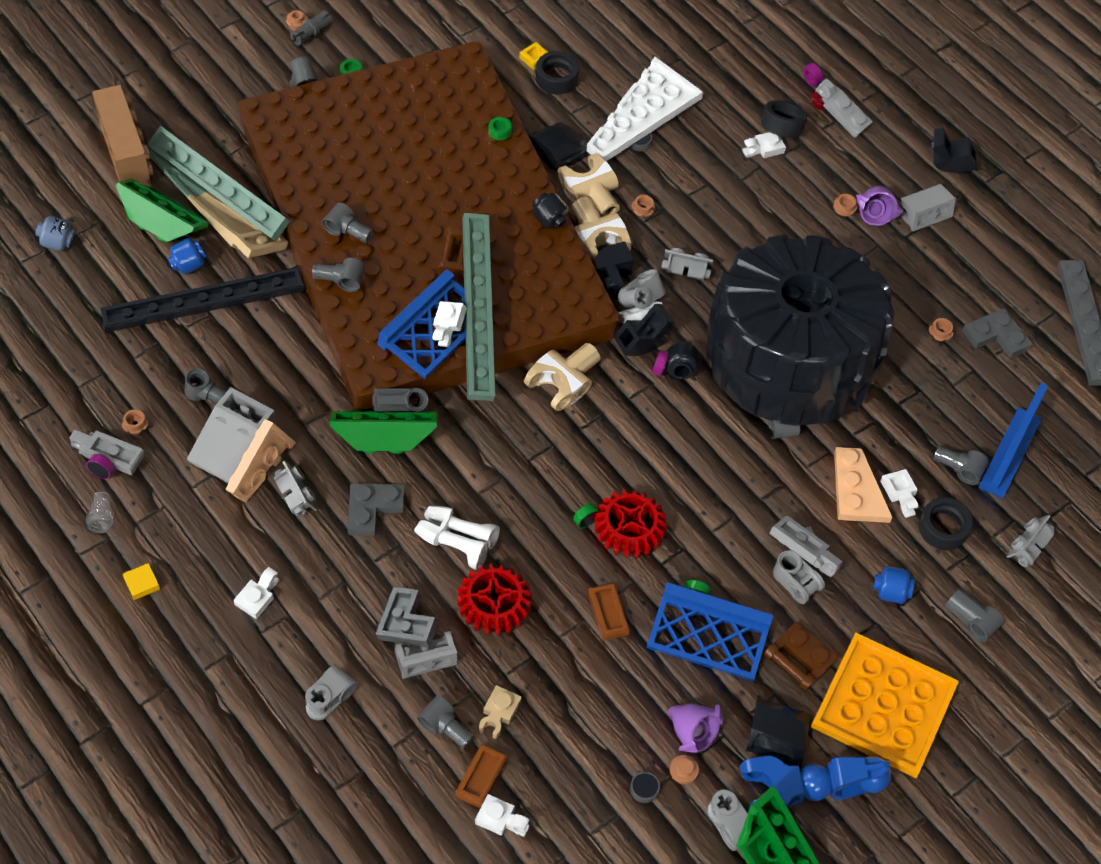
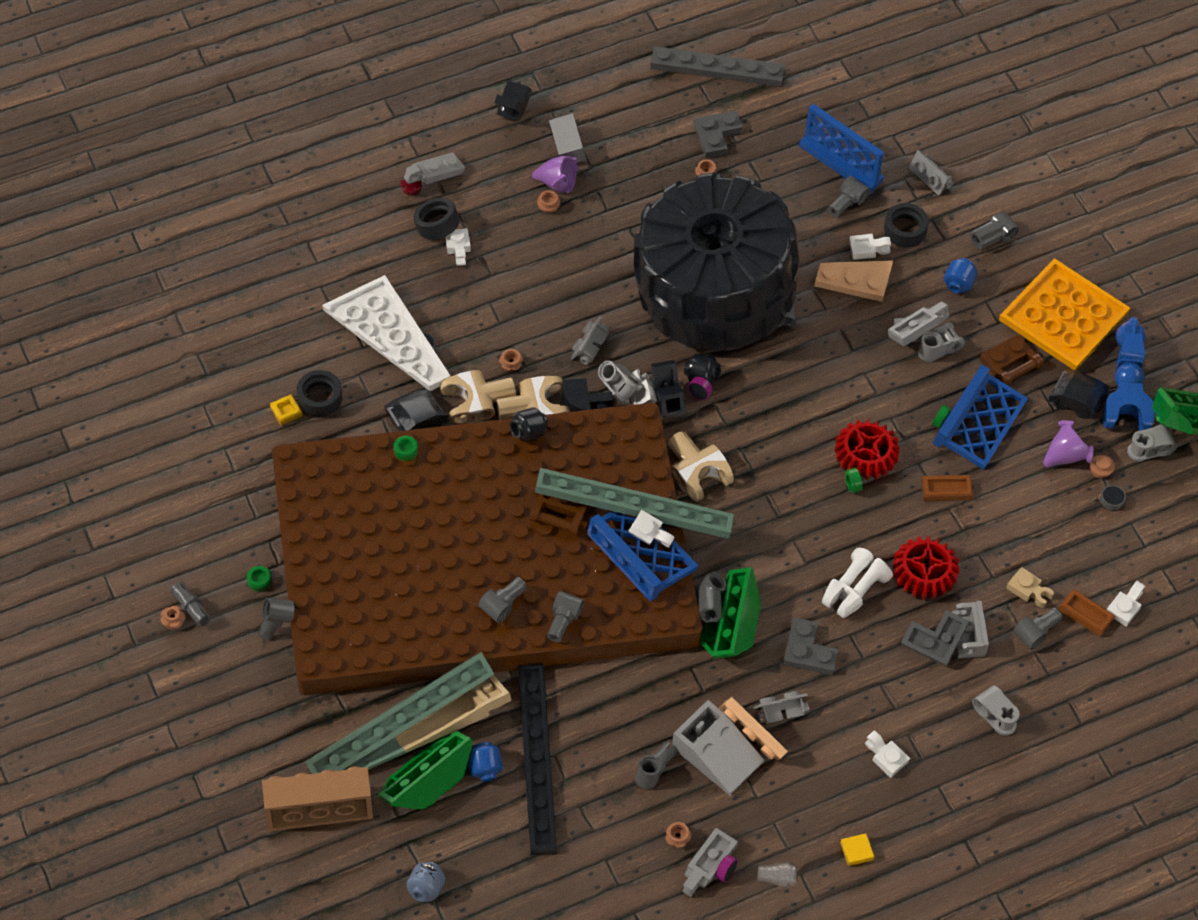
camera: 75 degrees left, 0 degrees up
magenta tile [803,63,823,87] -> none

